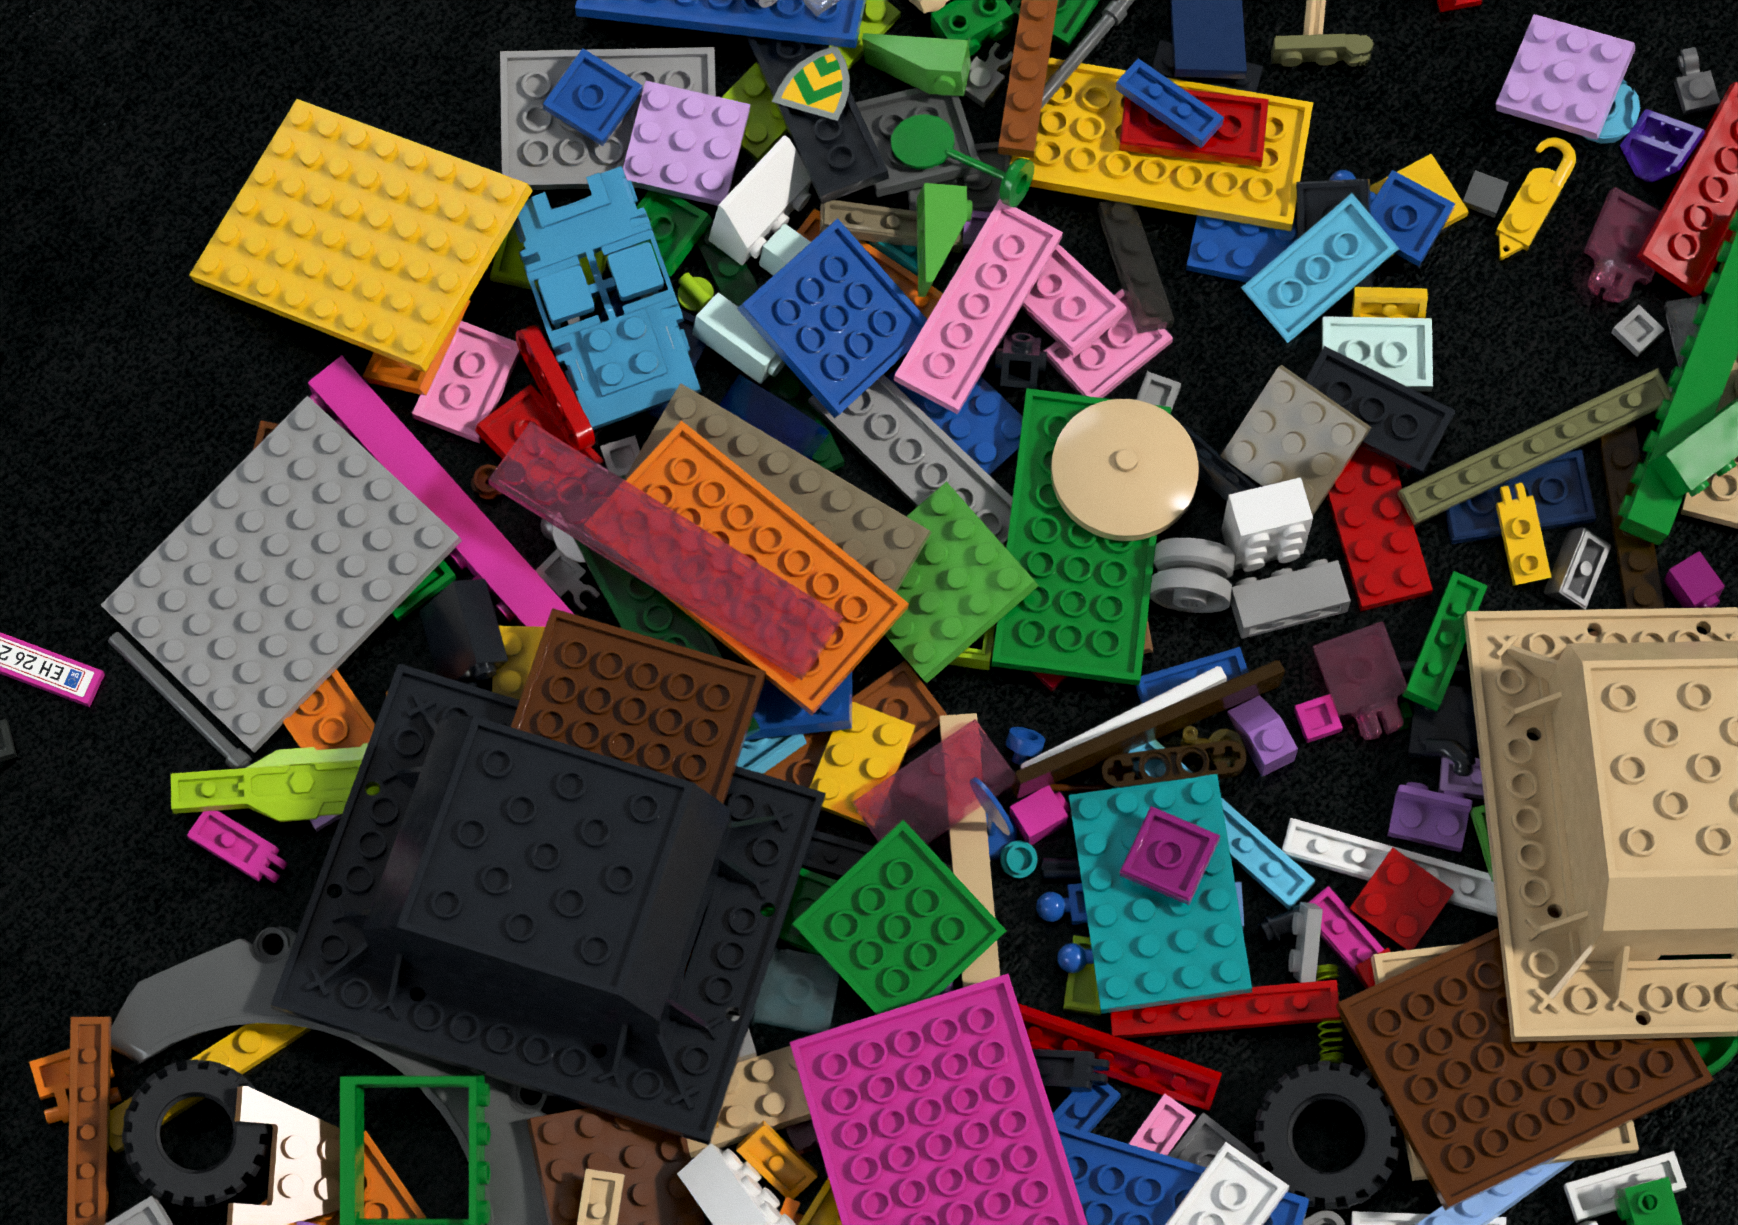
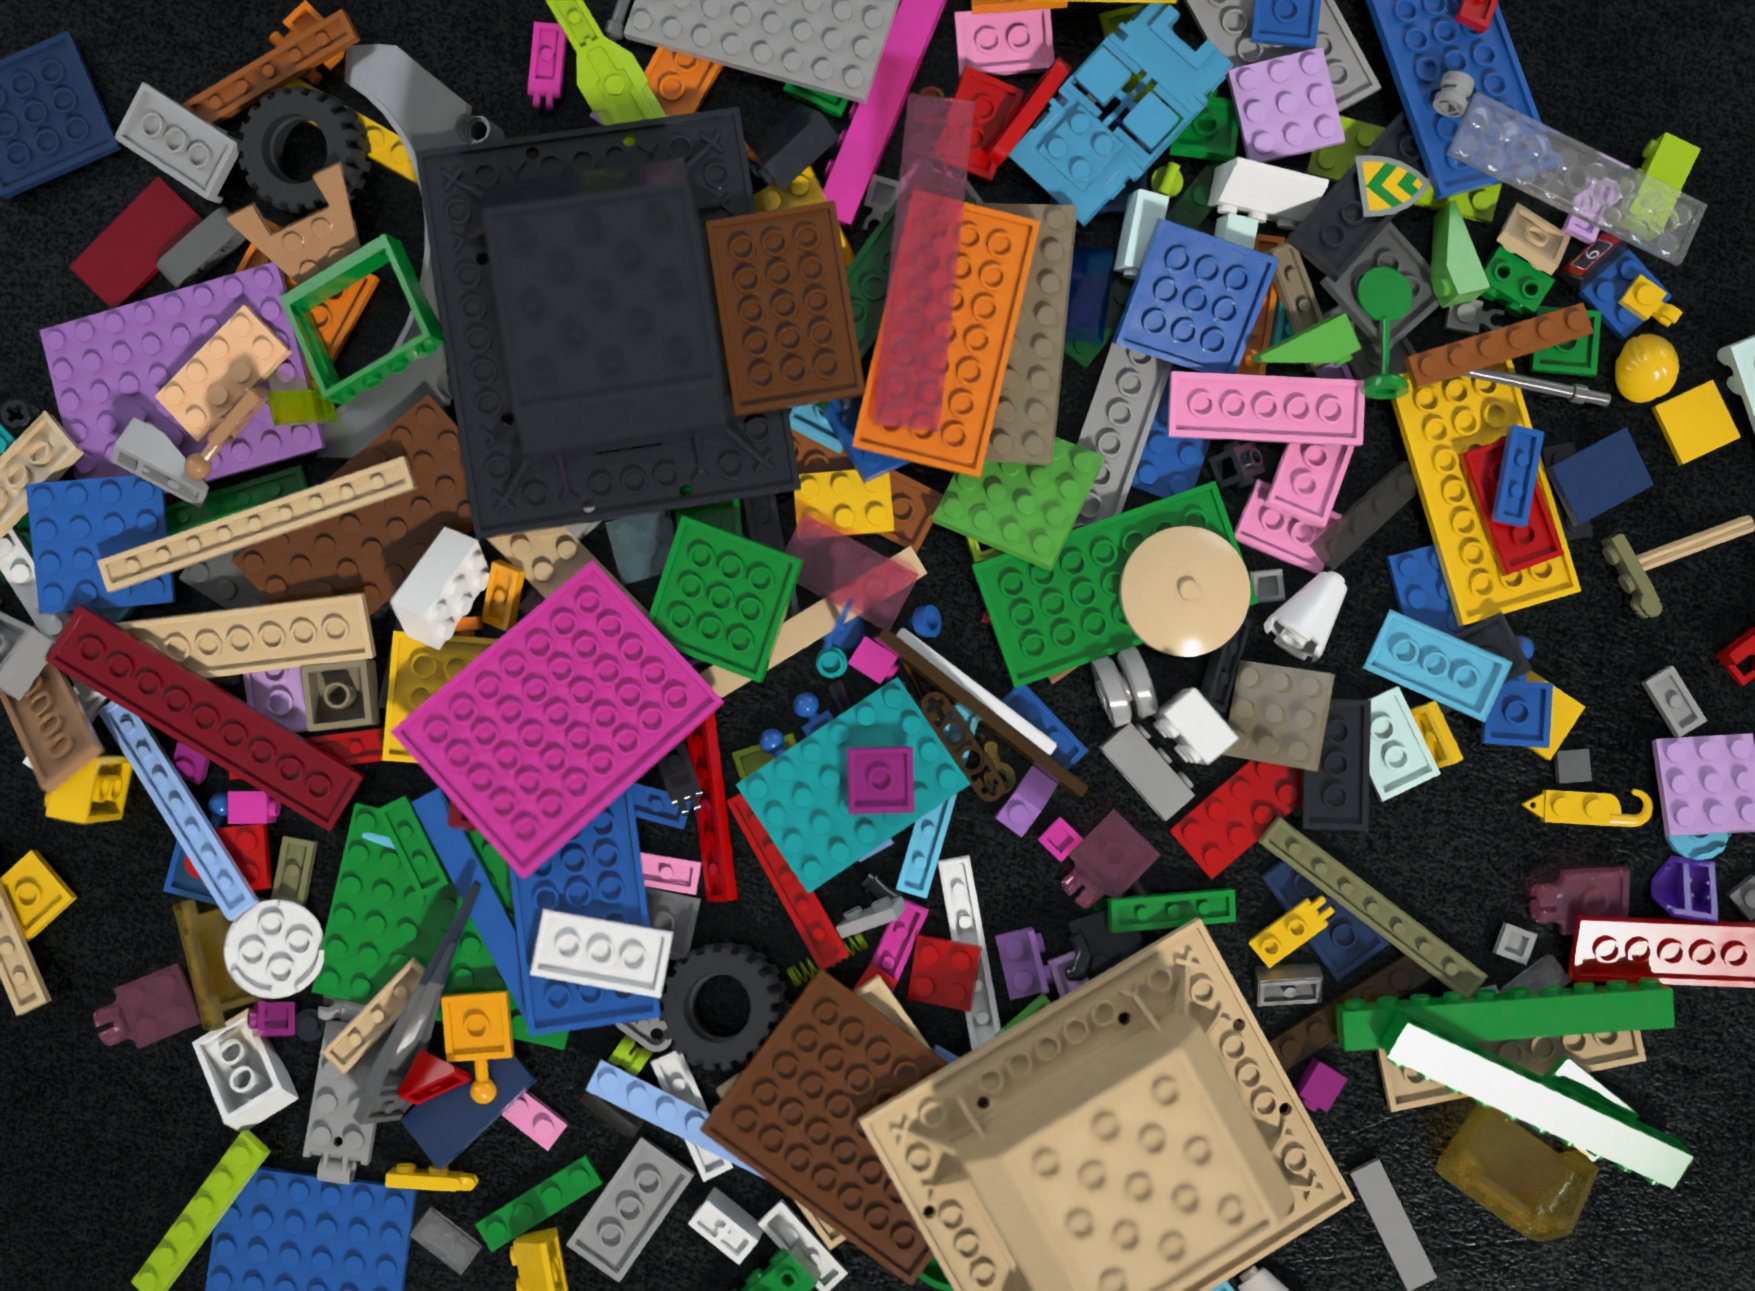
camera: 70 degrees right, 15 degrees up
light grey plate [600,435,640,480] -> none
none -> white cone [1263,571,1347,662]
none -> light grey plate [1641,665,1707,737]

